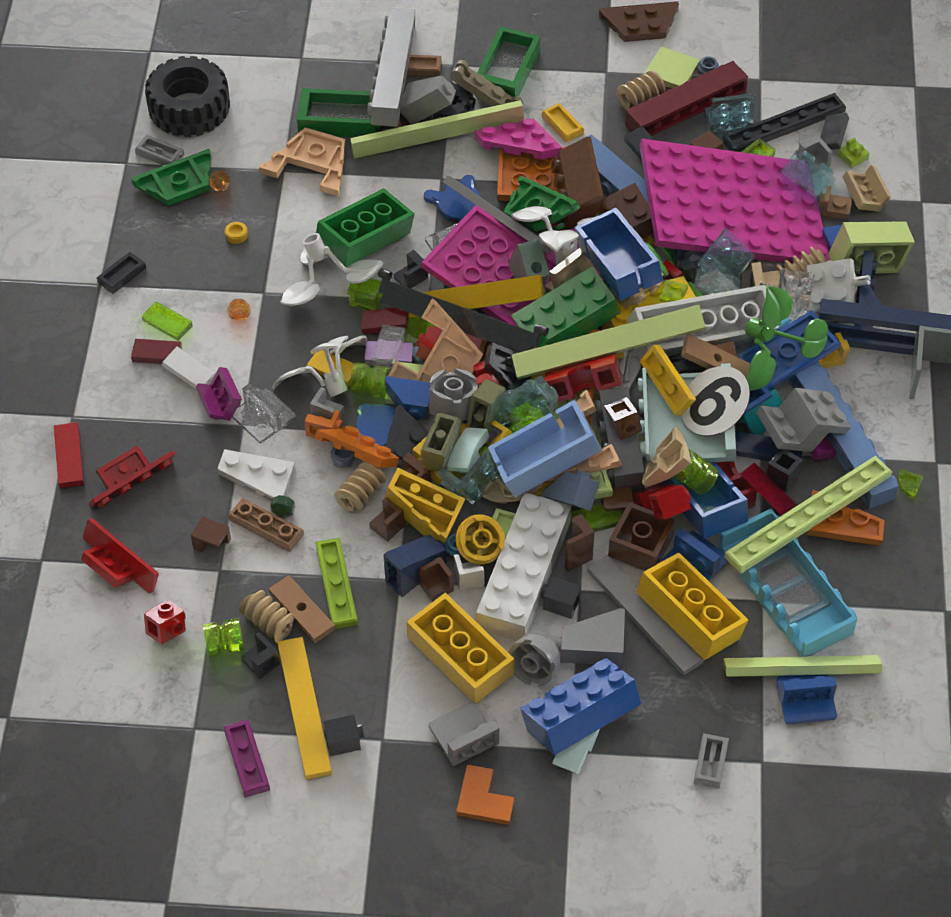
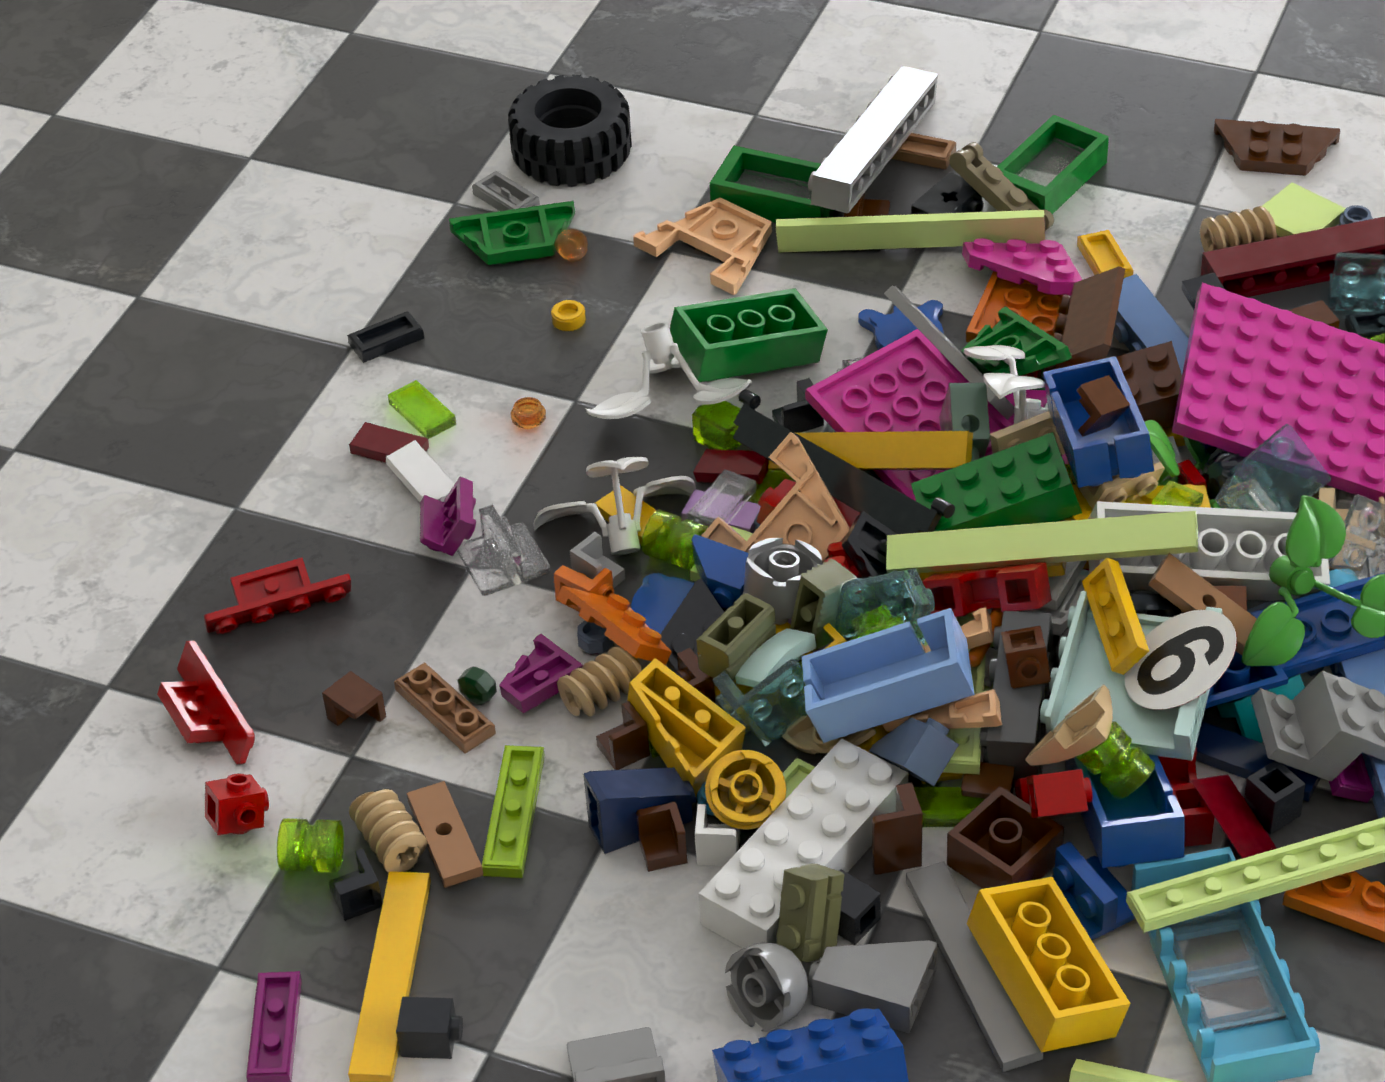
camera: 20 degrees right, 10 degrees down
red tile [54,422,84,488] -> none
white wing [218,449,295,499] -> none
light grey slope [400,75,456,125] -> none
yellow brick [407,592,514,704] -> none
none -> magenta wing [499,634,583,714]
none -> olive brick [776,863,845,962]
none -> reddish brown panel [1077,375,1130,437]

